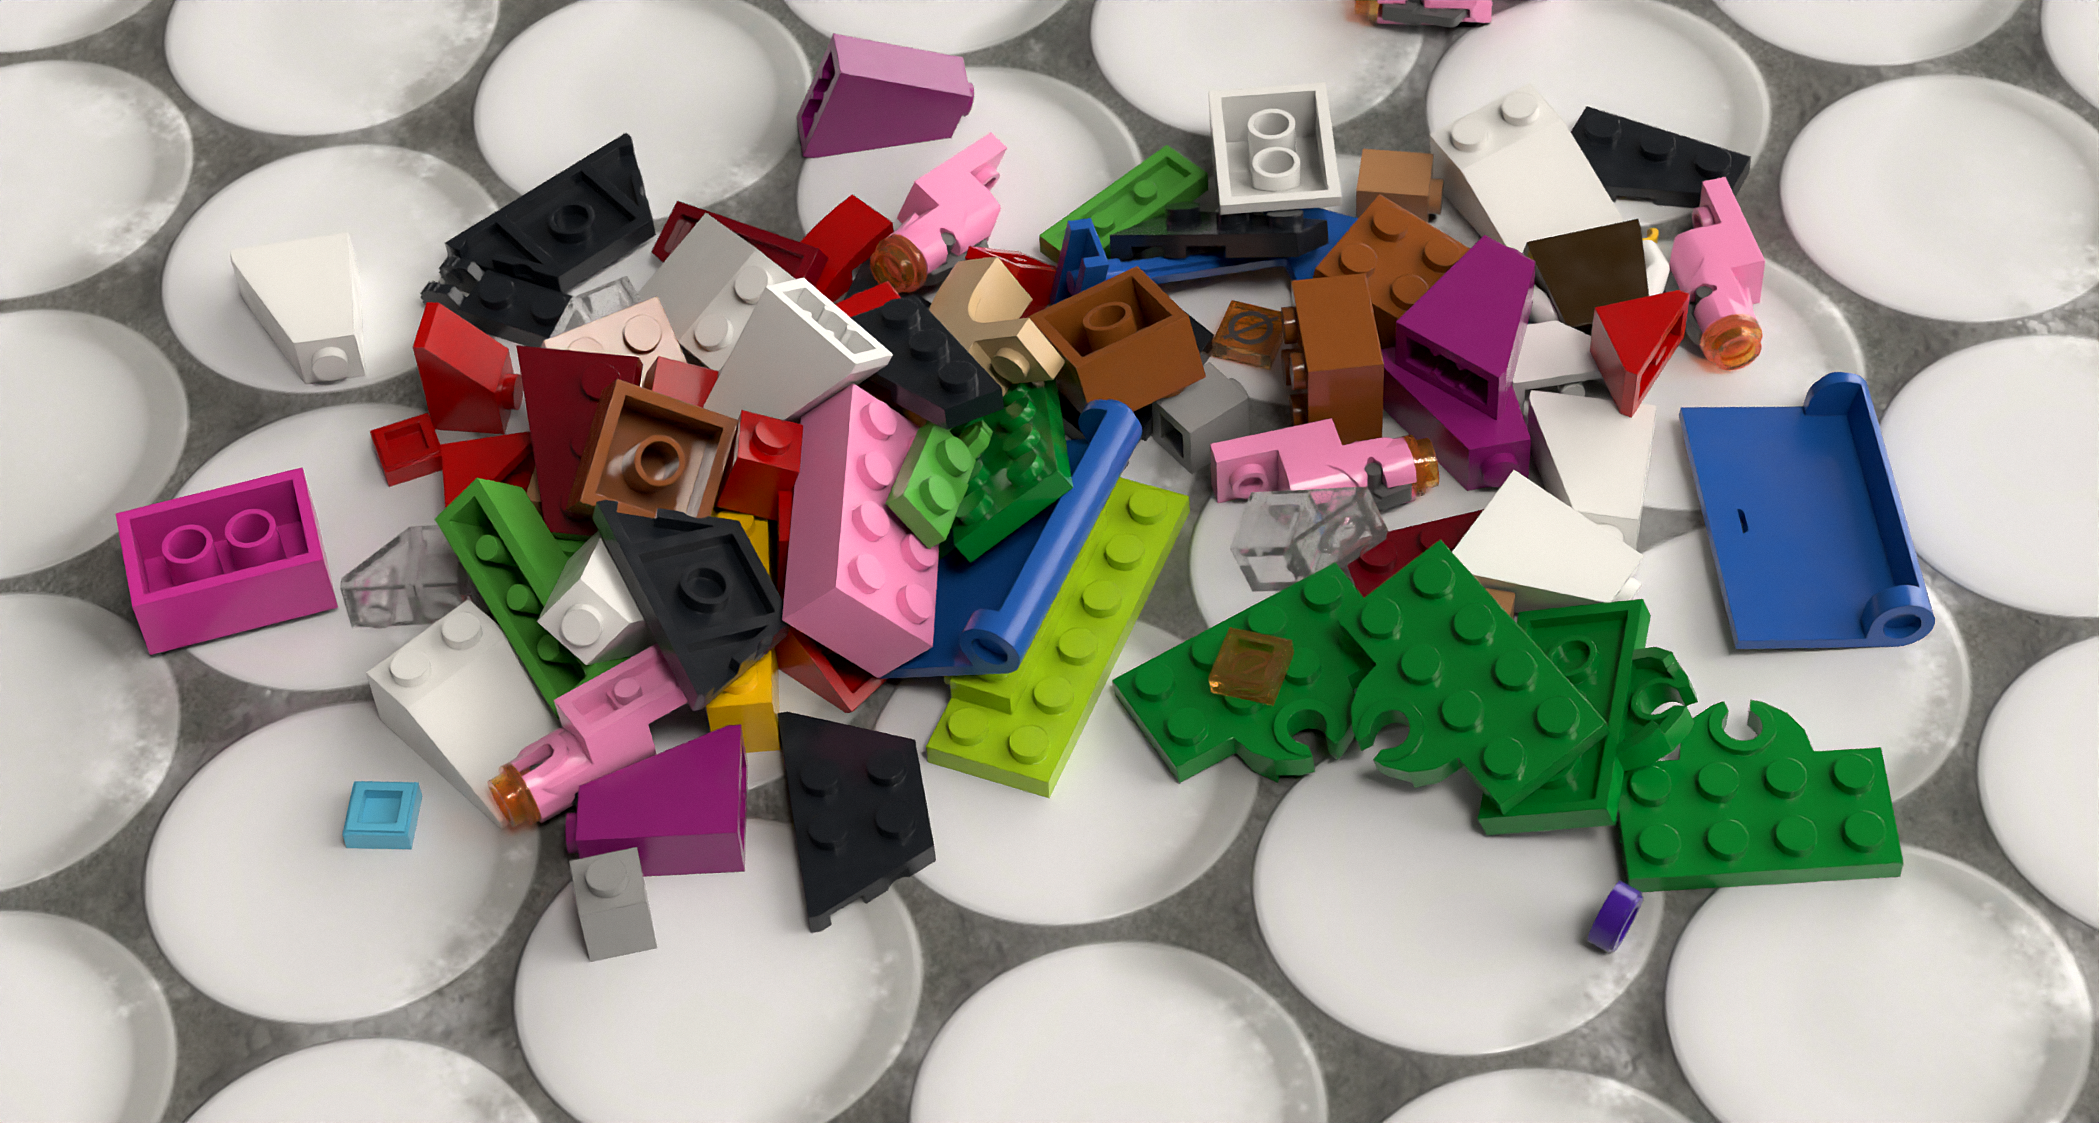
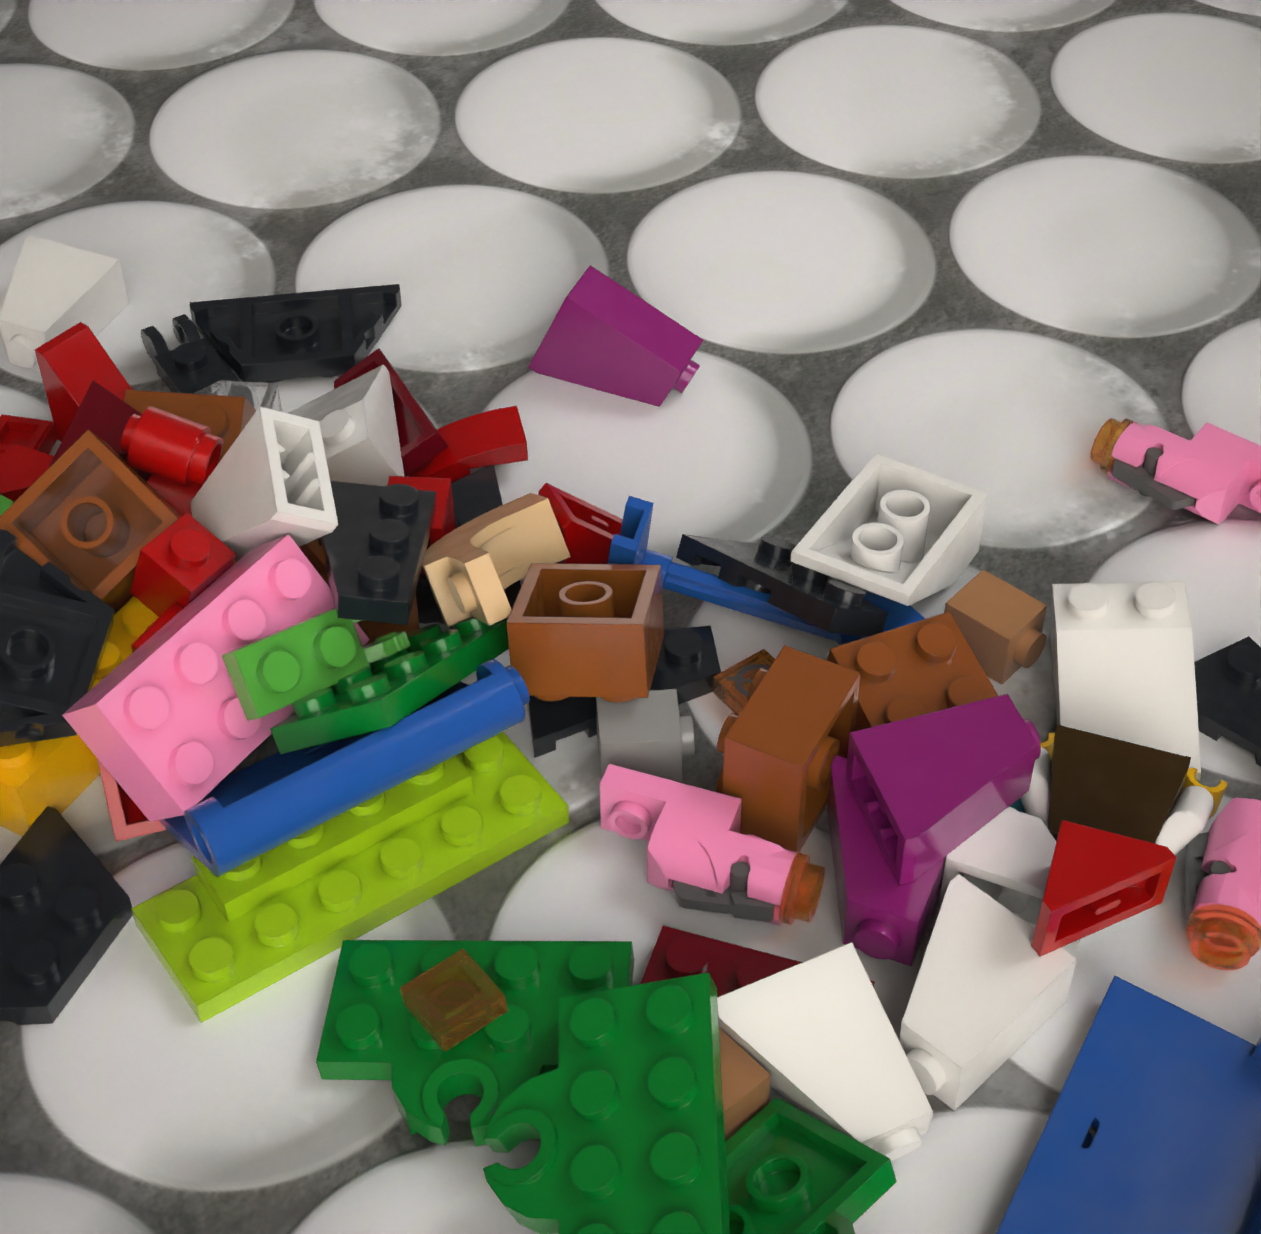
camera: 30 degrees right, 5 degrees down
bright pink plate [870,133,1007,293] -> none
bright green plate [1039,145,1209,265] -> none
clear slope [1230,487,1388,592] -> none
none -> red brick [121,406,223,487]

